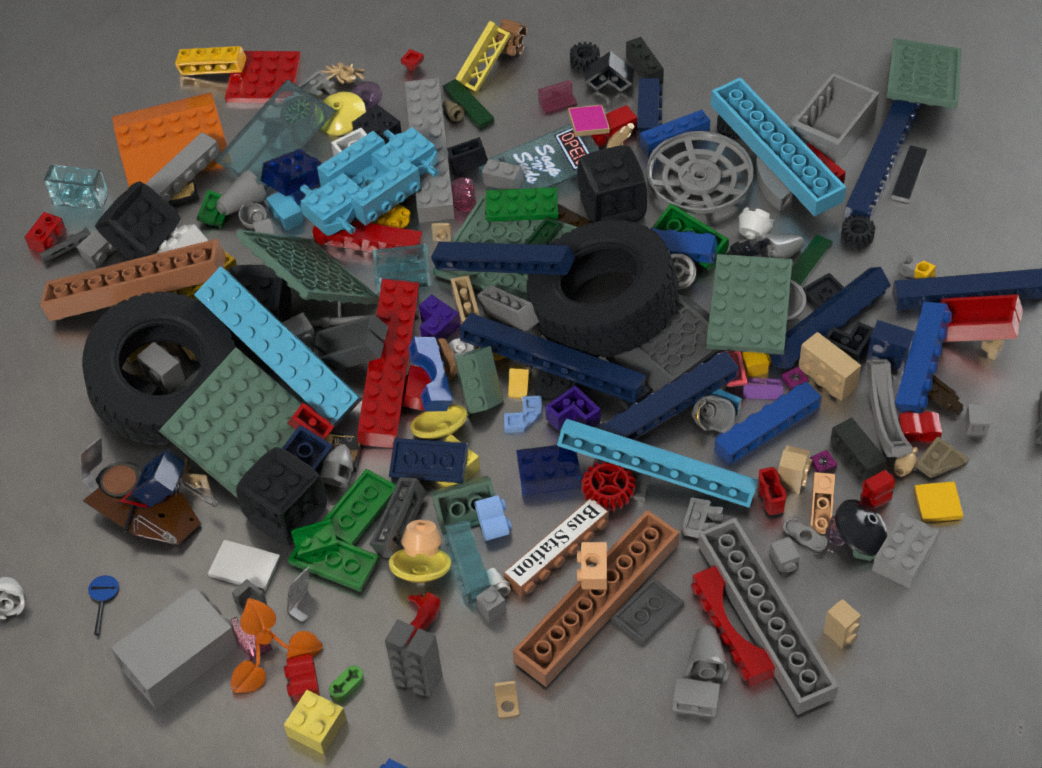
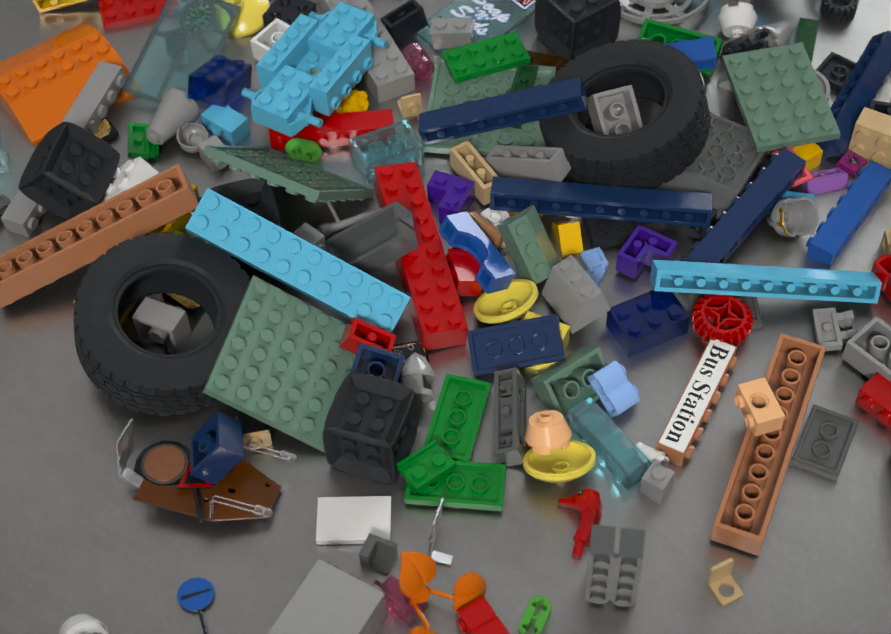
camera: 20 degrees left, 0 degrees up
none -> bright green beam [285,138,323,162]
none -> light grey slope [541,255,611,334]
none -> light grey brick [586,84,643,135]

